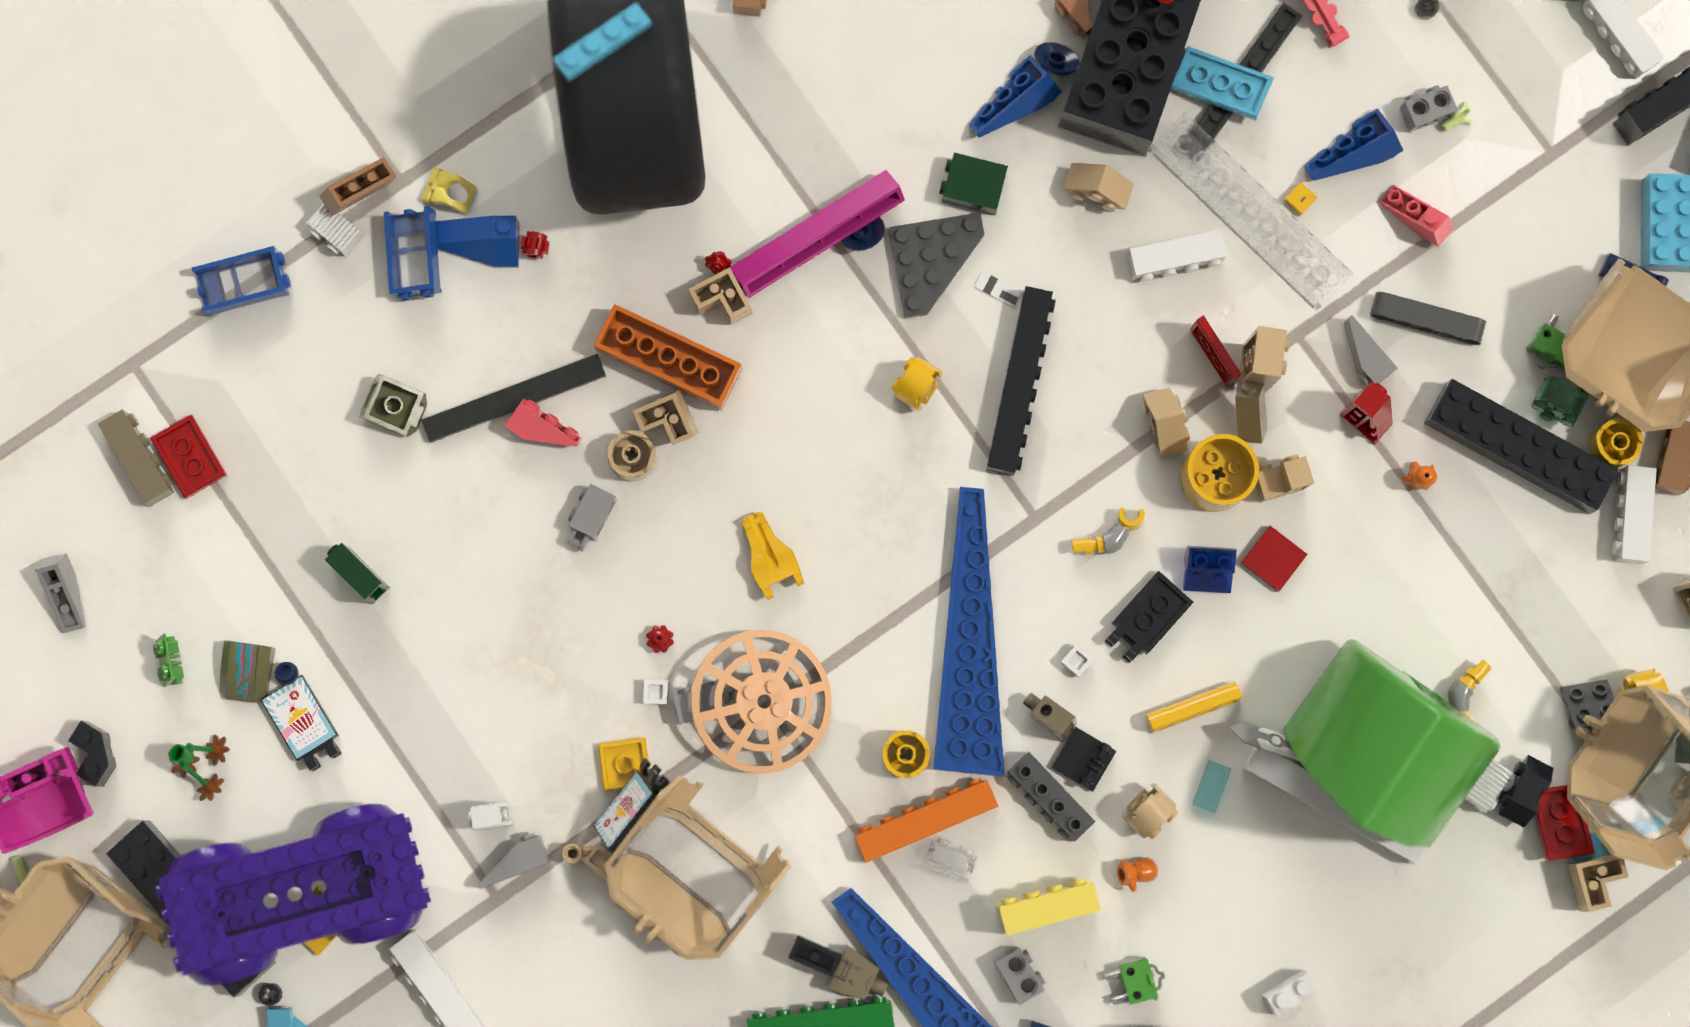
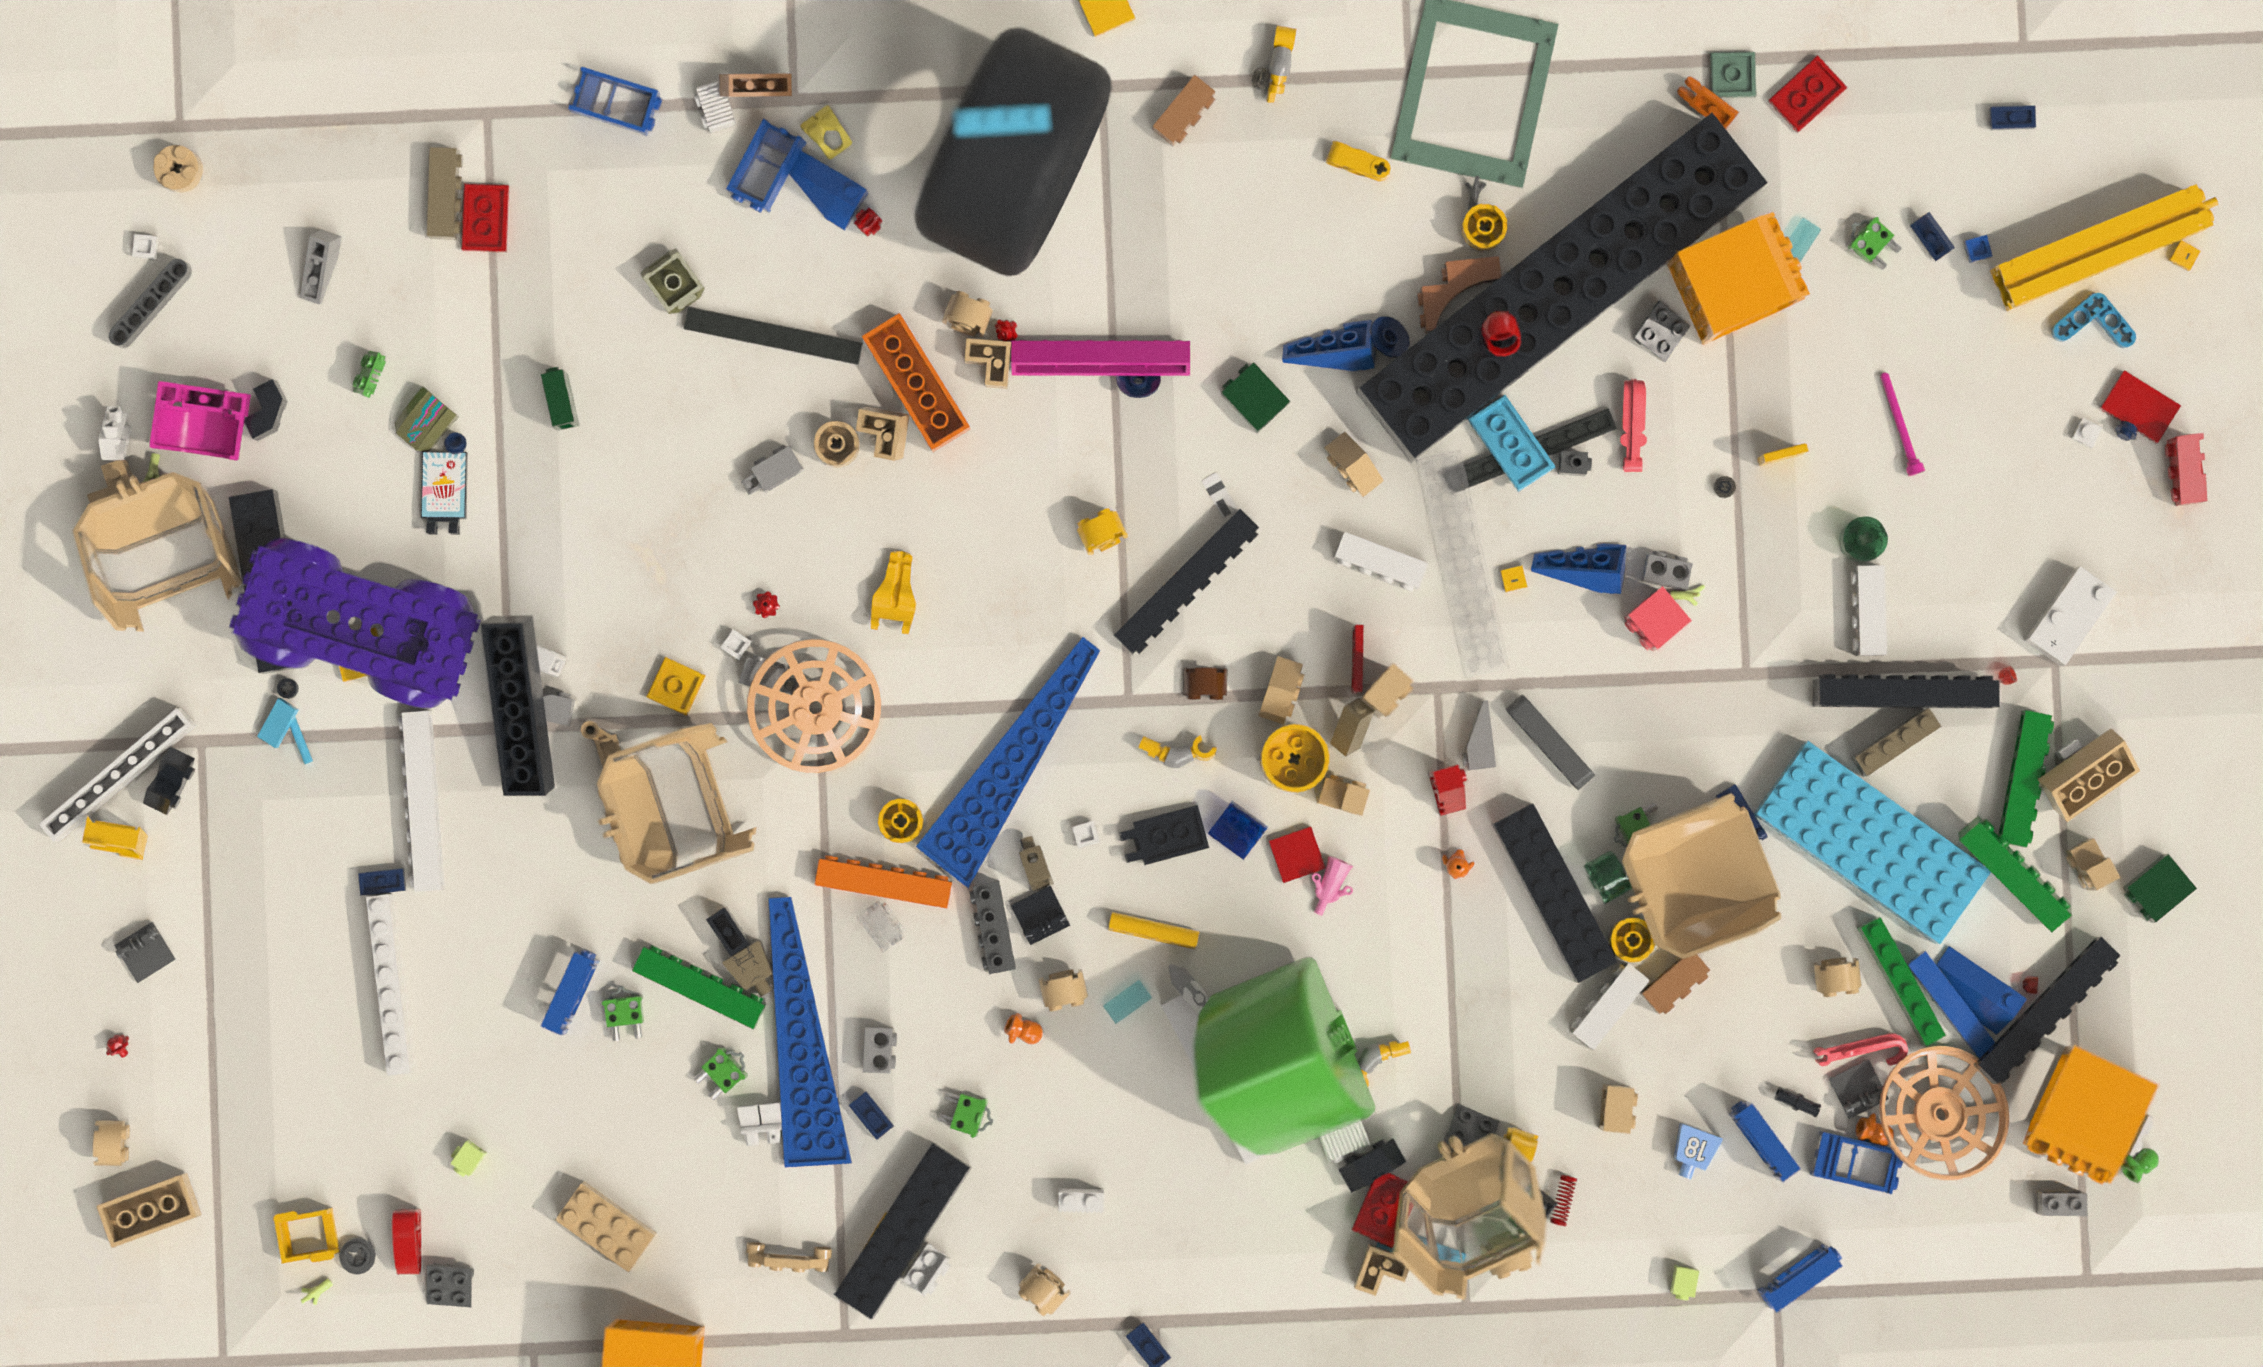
camera: 35 degrees right, 5 degrees up
plant [168,735,230,801] -> none
coral slope [505,398,582,447] -> none
tile [594,758,670,853] -> none
dark grey plate [889,212,984,319] -> none
light yellow brick [996,878,1101,936] -> none
coral slope [1379,185,1453,247] -> none
none -> black brick [481,615,555,796]
none -> tan brick [942,291,993,337]
none -> reddish brown cylinder [1183,668,1228,700]
none -> bright pink piece [1311,856,1353,916]
none -> dark grey brick [1558,451,1592,476]
none -> coral brick [1624,586,1692,652]

